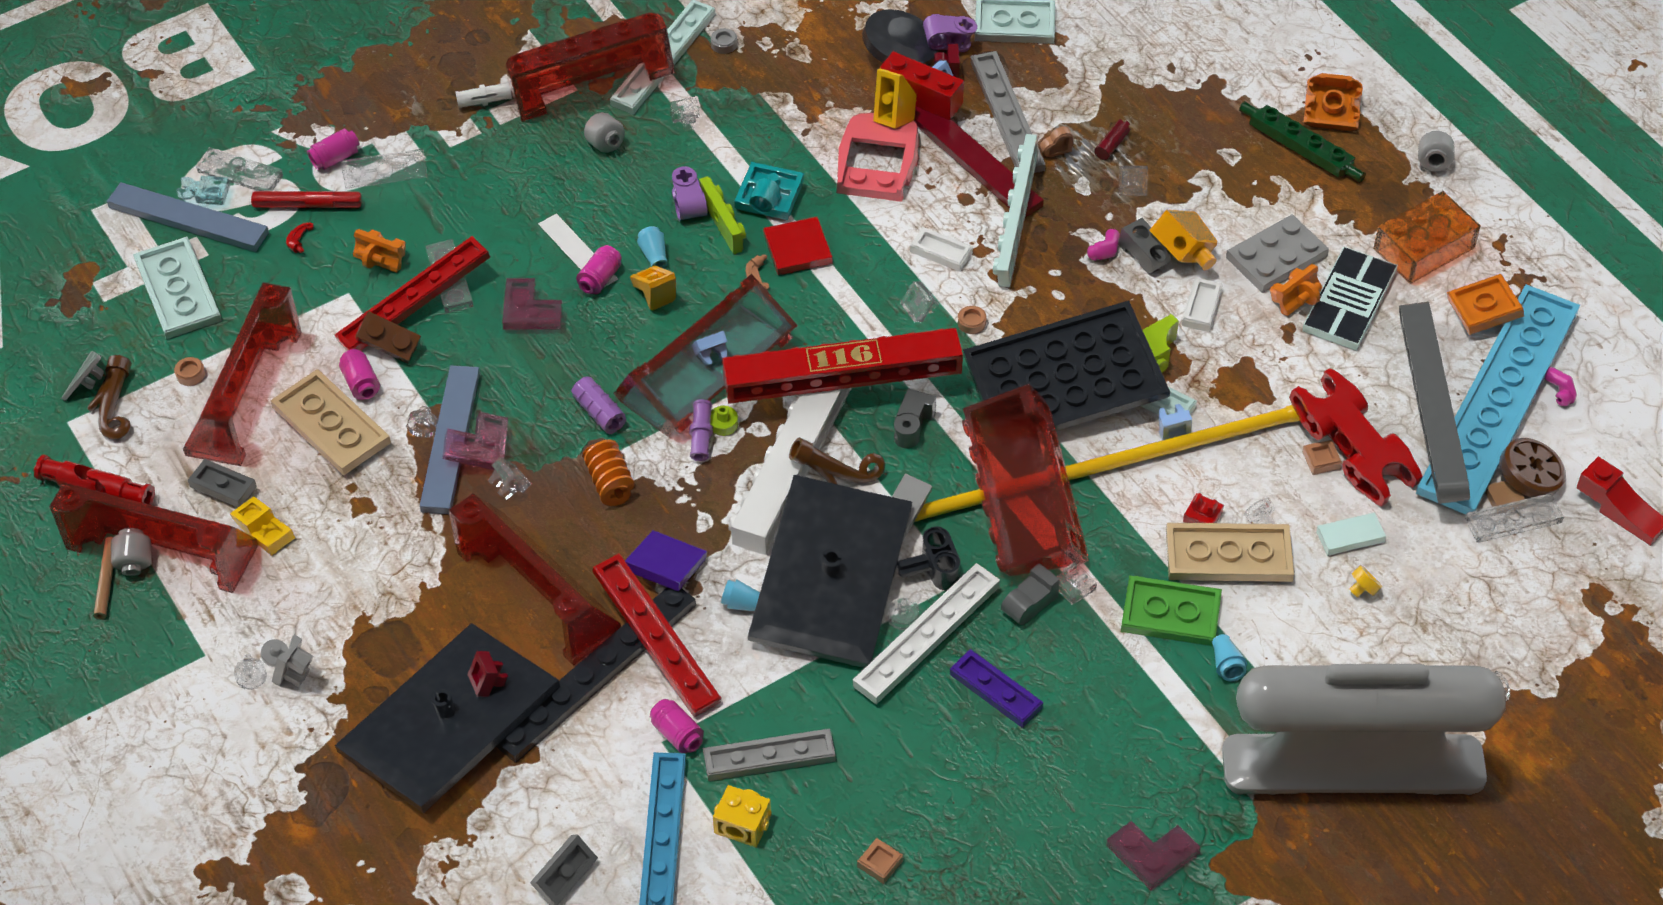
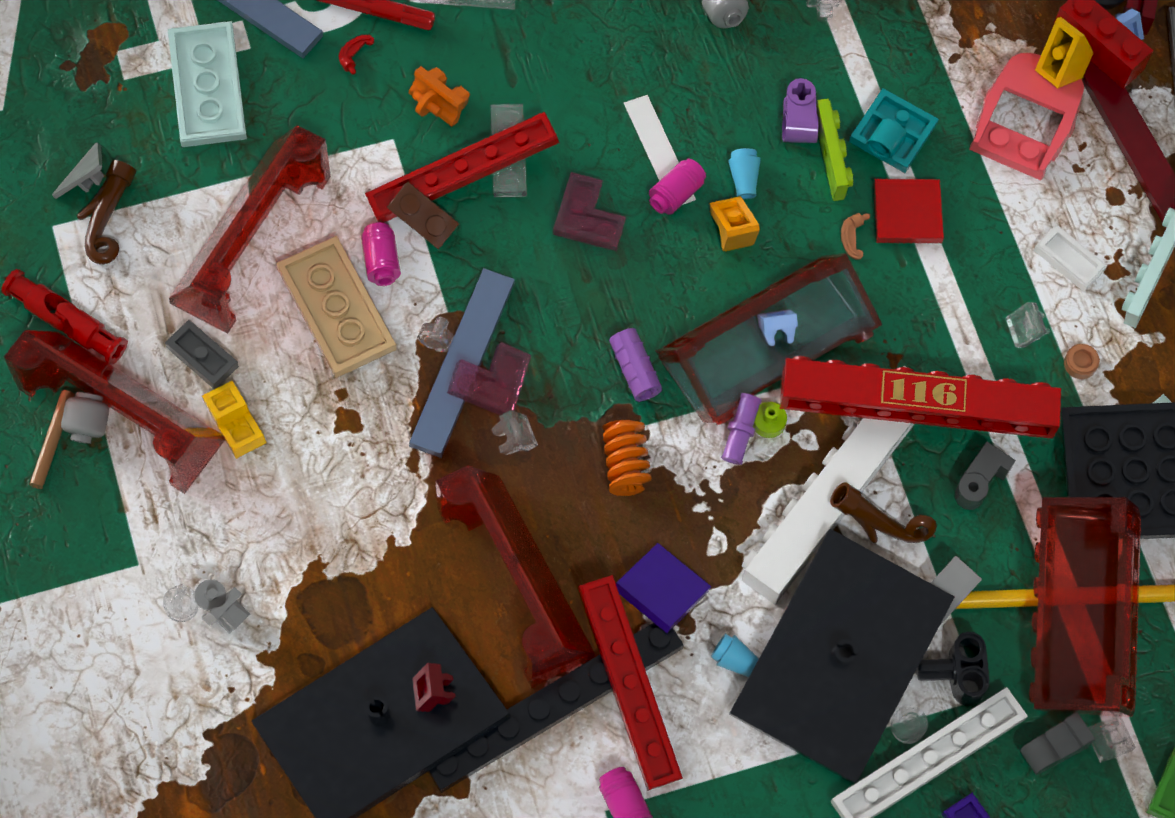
camera: 10 degrees right, 15 degrees up
nougat tile [174,357,205,386] -> none

